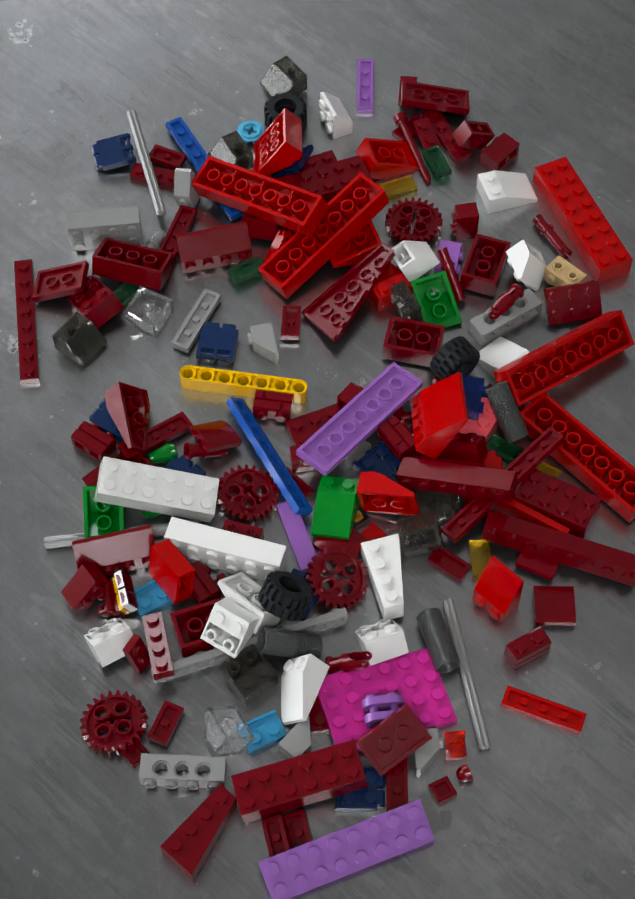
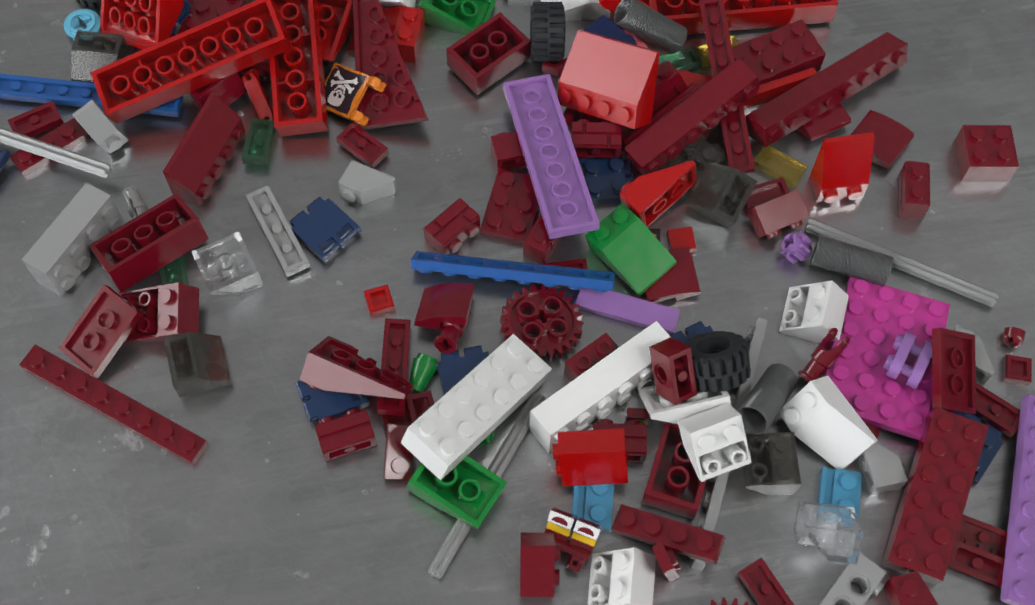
camera: 55 degrees left, 5 degrees up
slope [72,524,155,576] -> none
dark red plate [159,205,198,264] -> none
yellow beam [179,365,308,404] -> none
dark red gear [305,545,369,610] -> none
white wedge [361,533,404,621] -> none
clear smoke plate [390,281,422,322] -> none
clear red panel [443,730,467,761] -> none
red tile [501,686,587,735] -> none
none -> flag [325,63,386,126]
none -> red tile [363,284,395,316]
none -> dark red brick [649,337,697,405]
none -> brick [746,189,810,239]
none -> medium lavender gear [781,231,813,264]
none -> dark red brick [954,125,1019,182]

